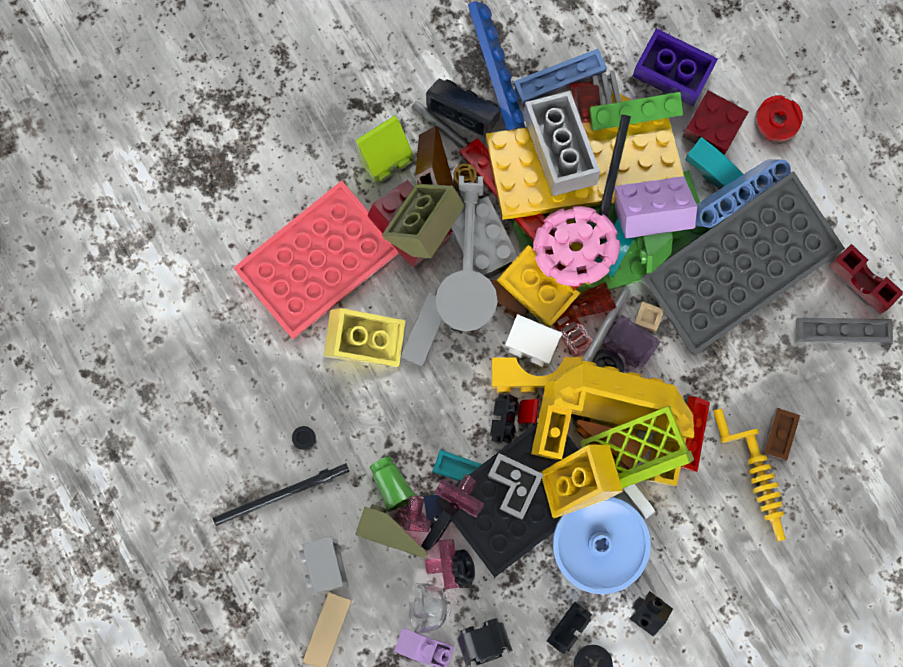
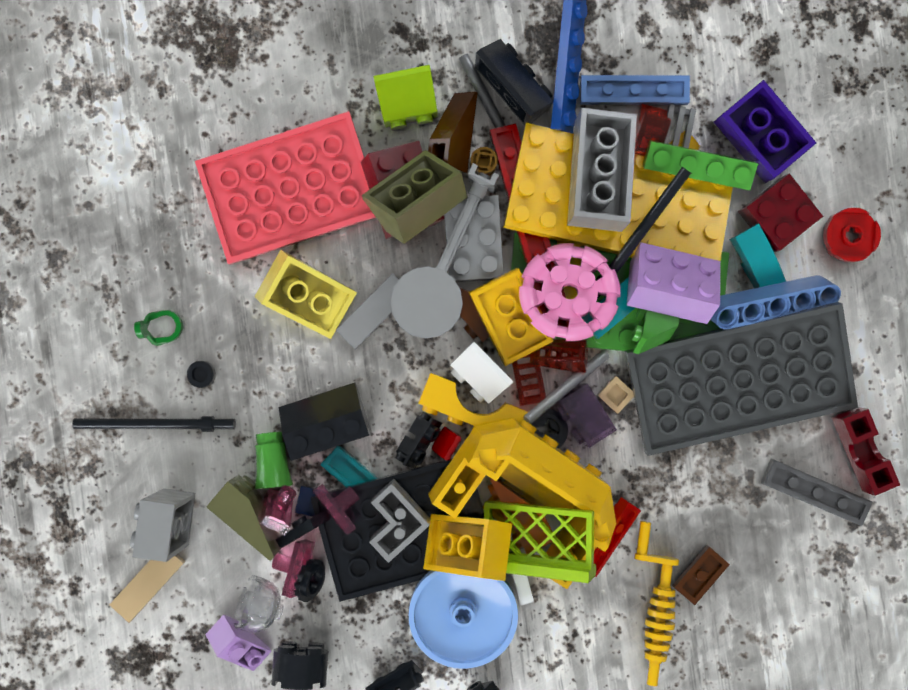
camera: 15 degrees right, 10 degrees up
none -> green piece [134,310,183,346]
none -> black slope [278,382,372,461]

